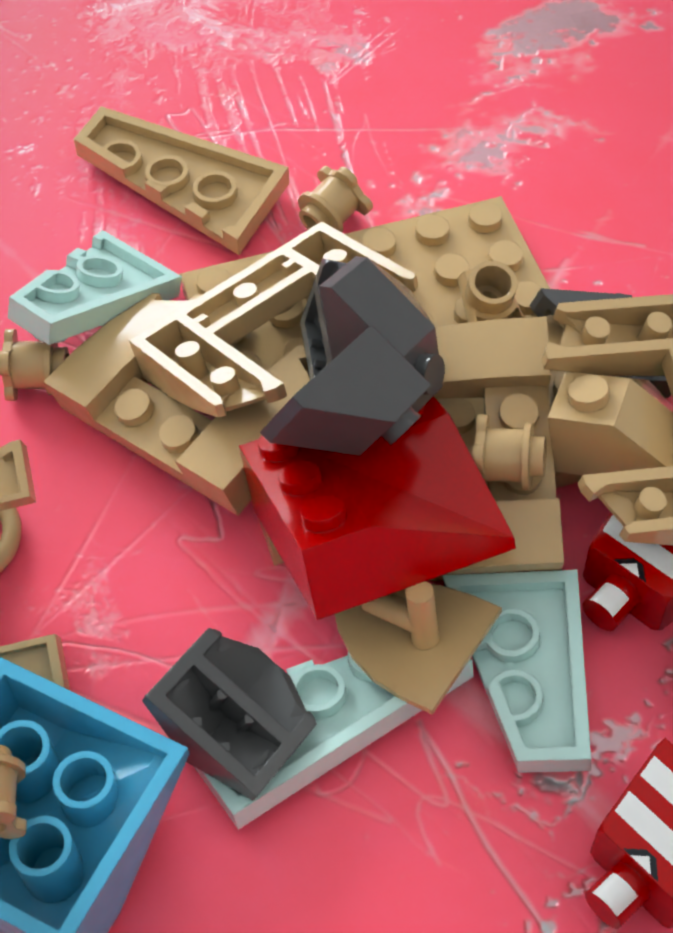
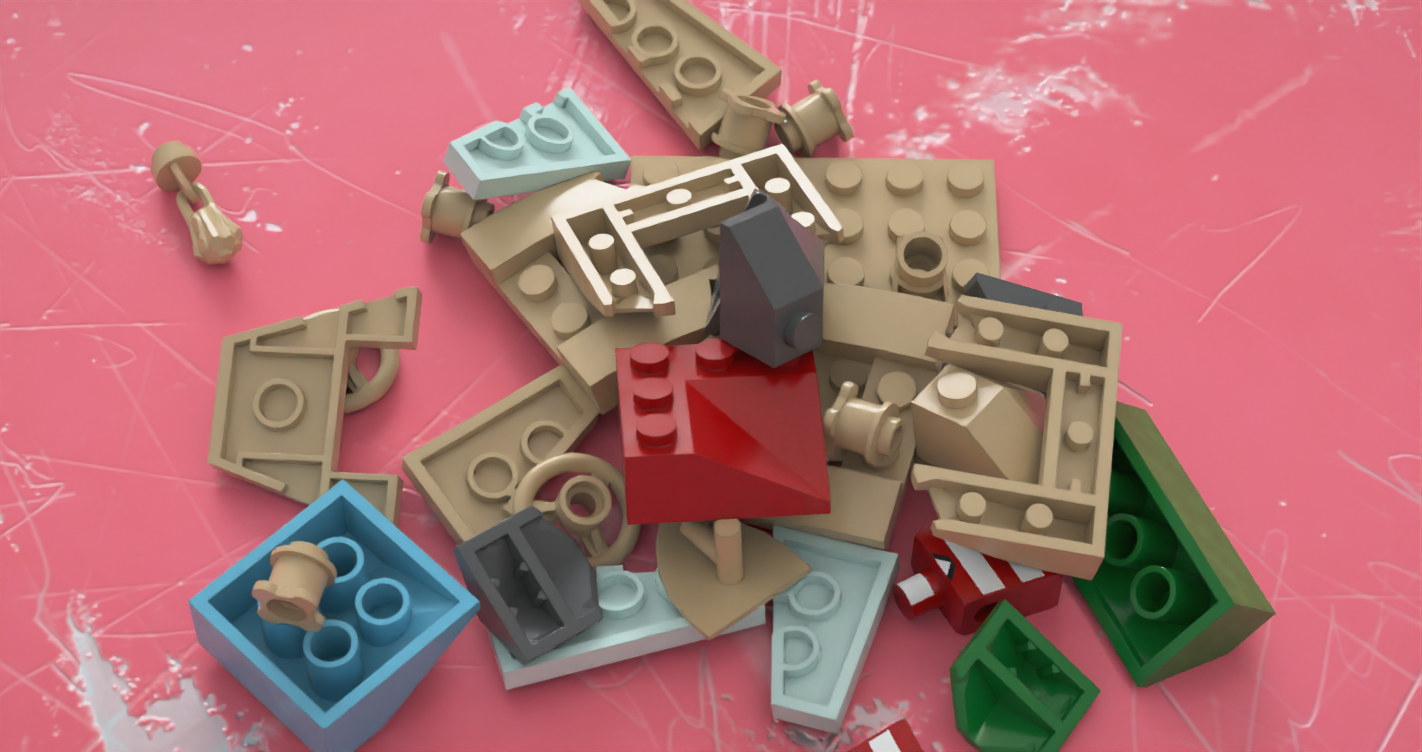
camera: 15 degrees right, 0 degrees up
dark grey slope [260,324,432,456] -> none
none -> tan wing [402,363,600,545]
none -> tan piece [513,453,641,572]
none -> tan brick [710,89,786,160]

